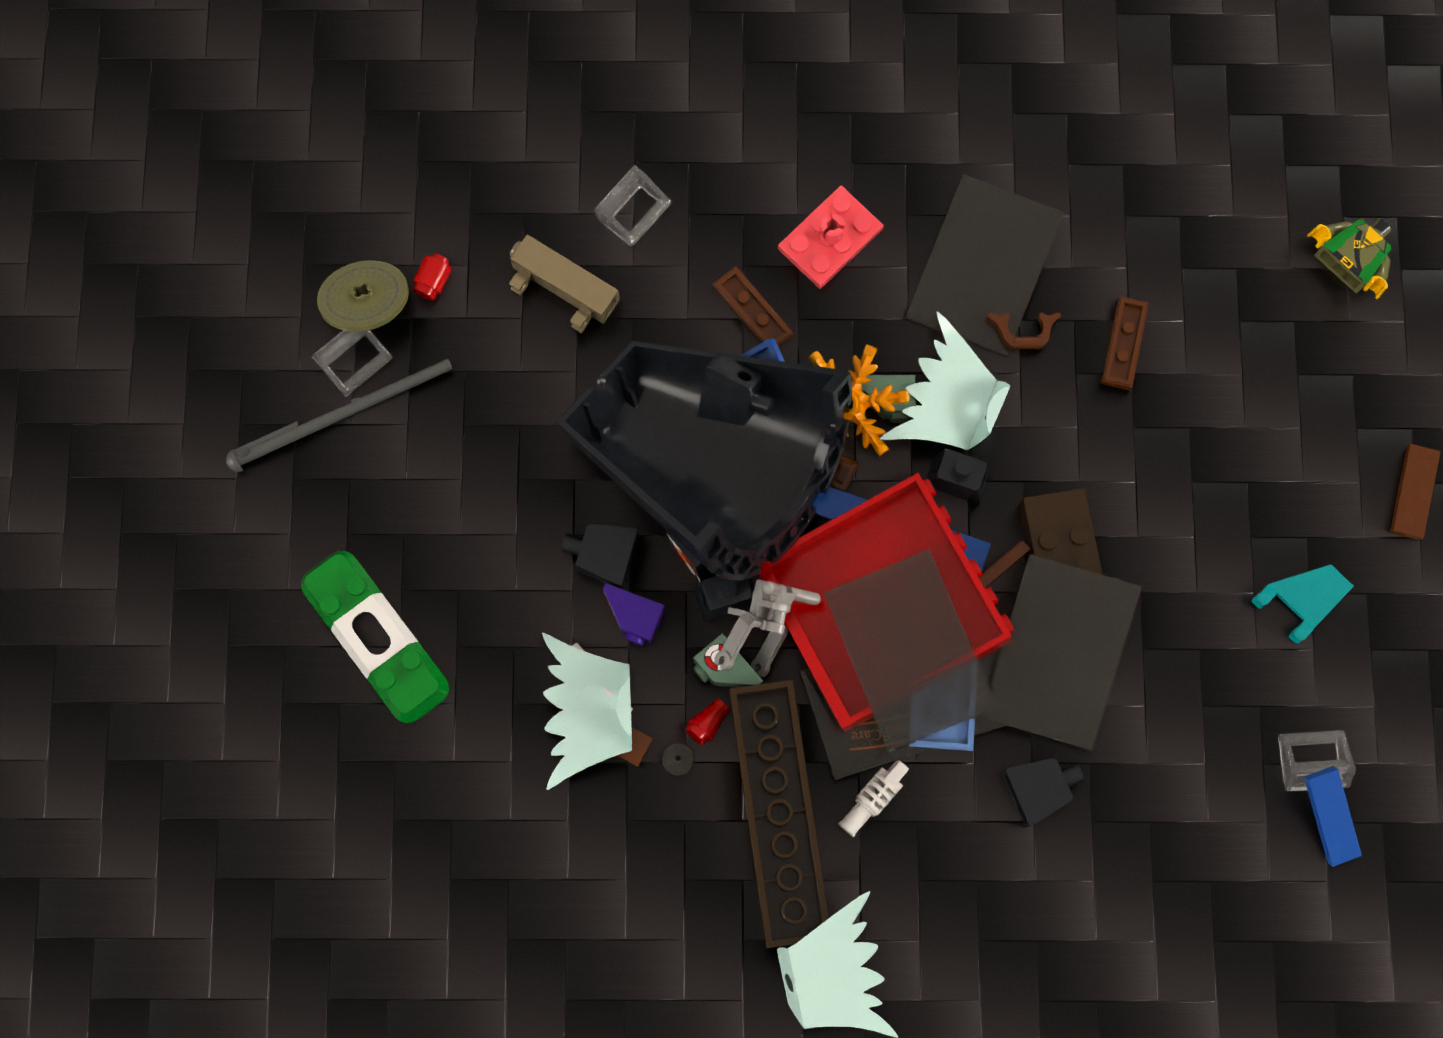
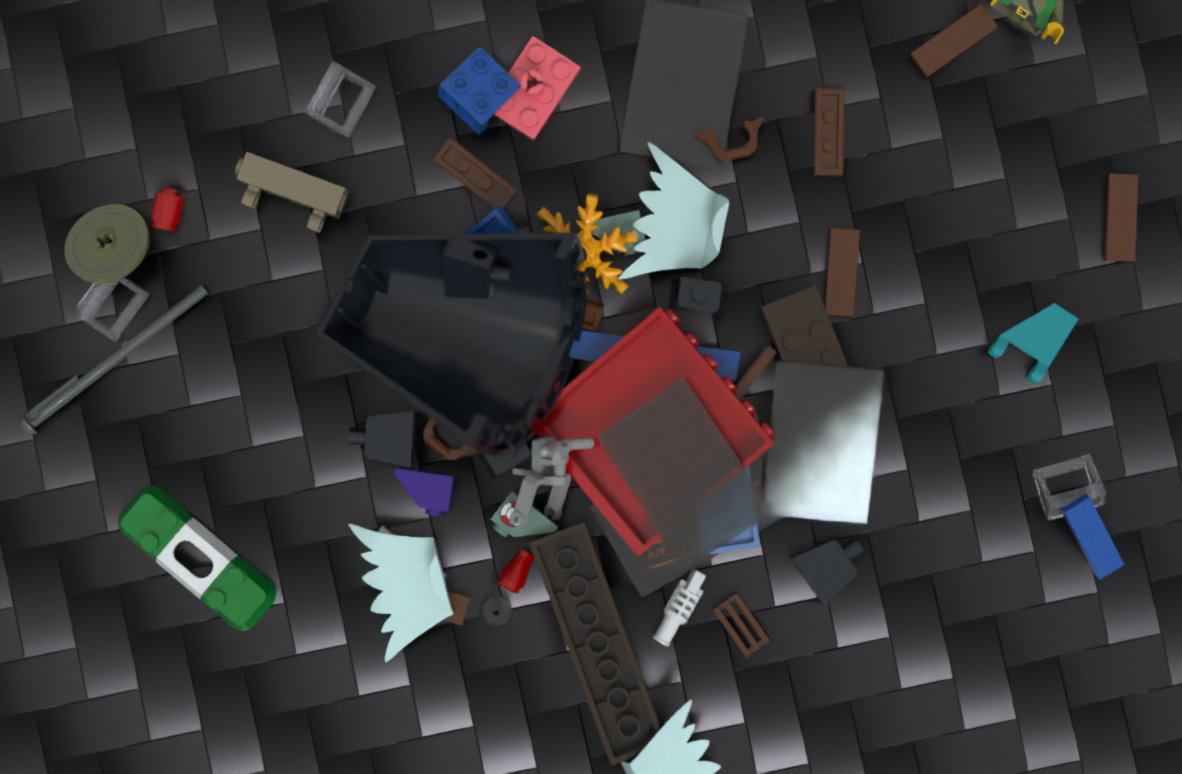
camera: 10 degrees left, 10 degrees up
none -> reddish brown helmet [423,418,476,460]
none -> blue bracket [438,47,521,135]
none -> reddish brown tile [713,593,770,658]
none -> reddish brown tile [824,228,860,317]
none -> reddish brown tile [909,4,998,78]

